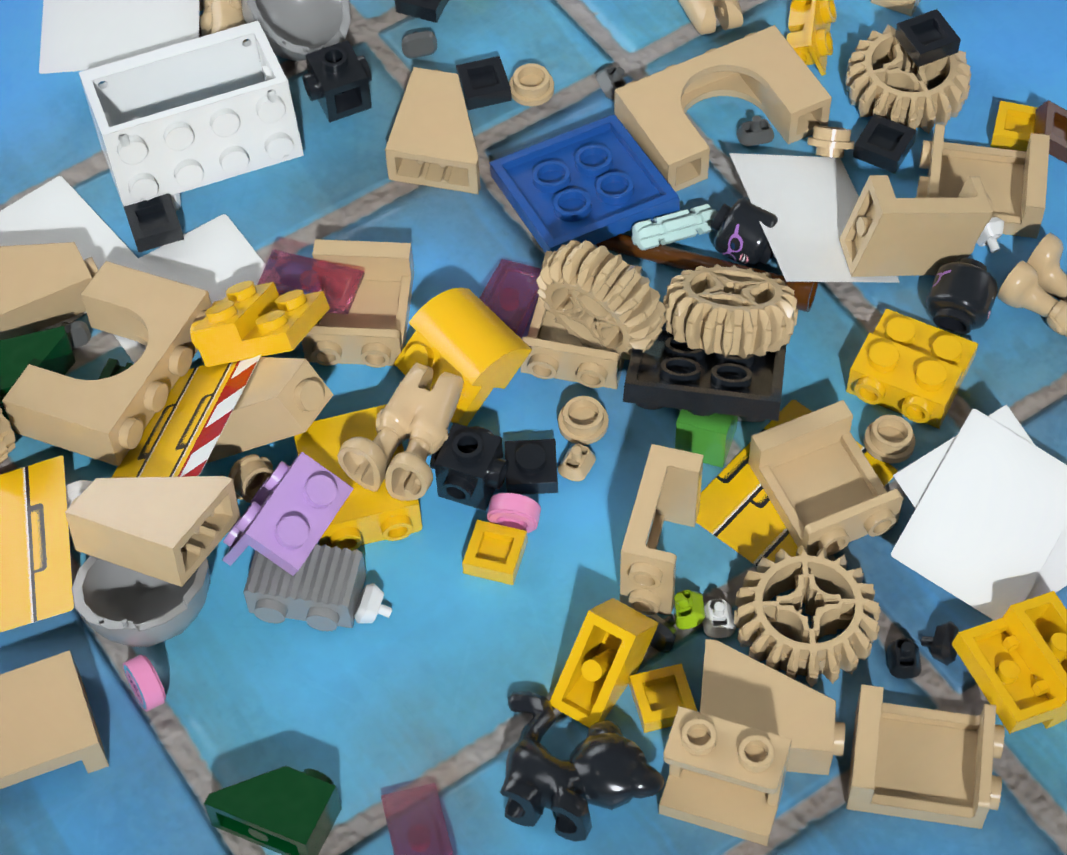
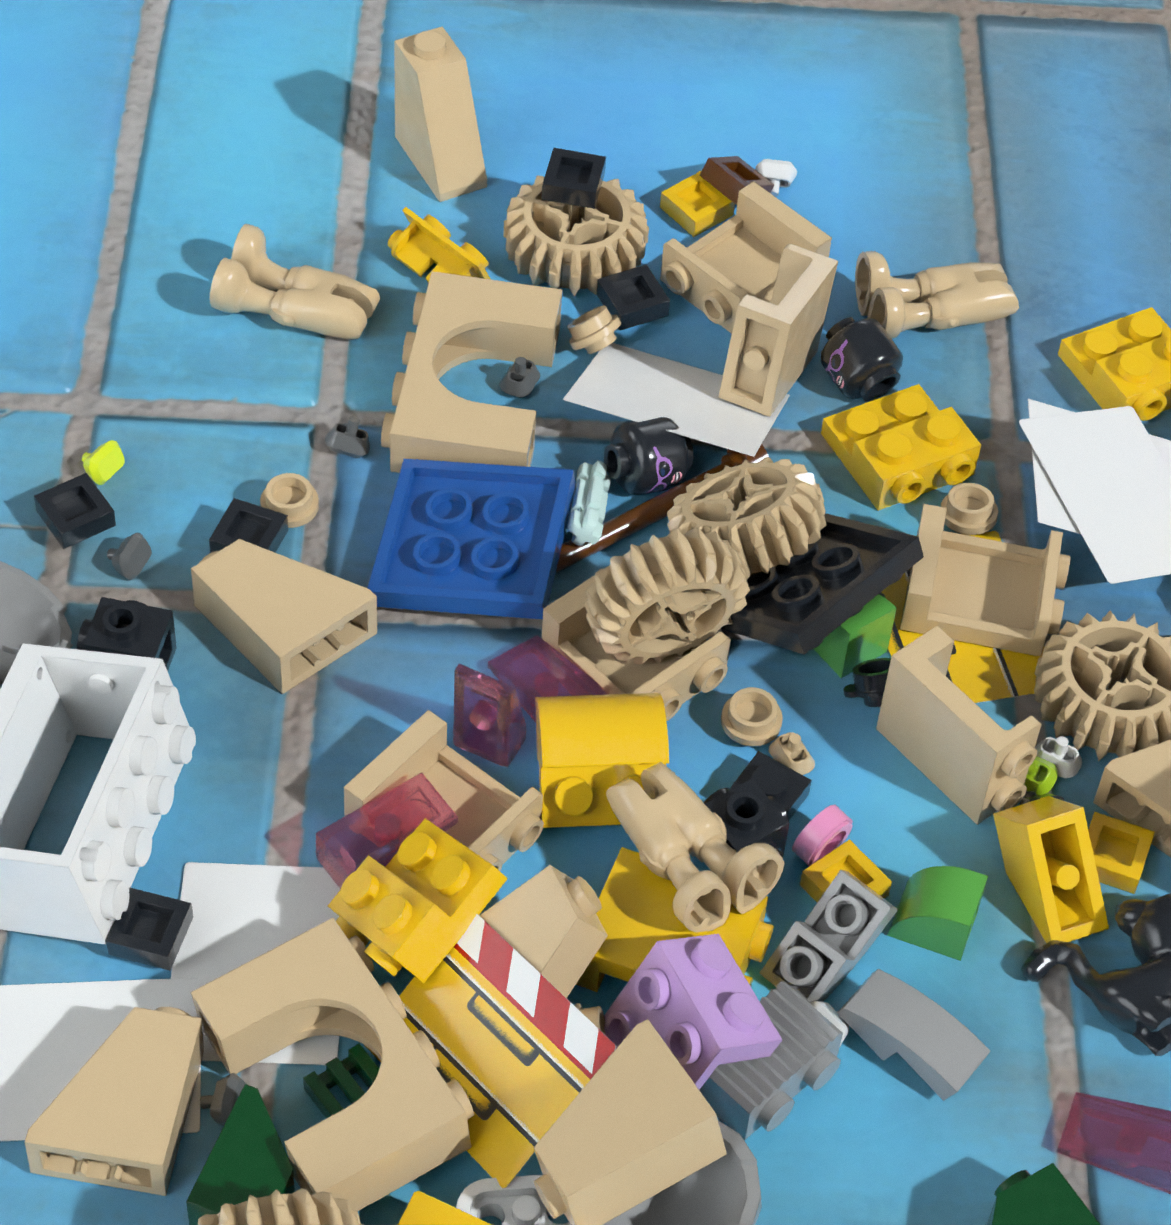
camera: 60 degrees left, 5 degrees down
none -> clear pink slope [453,663,526,768]
none -> light grey slope [759,870,898,1002]
none -> light grey slope [837,969,991,1101]
none -> bright green brick [887,866,988,961]

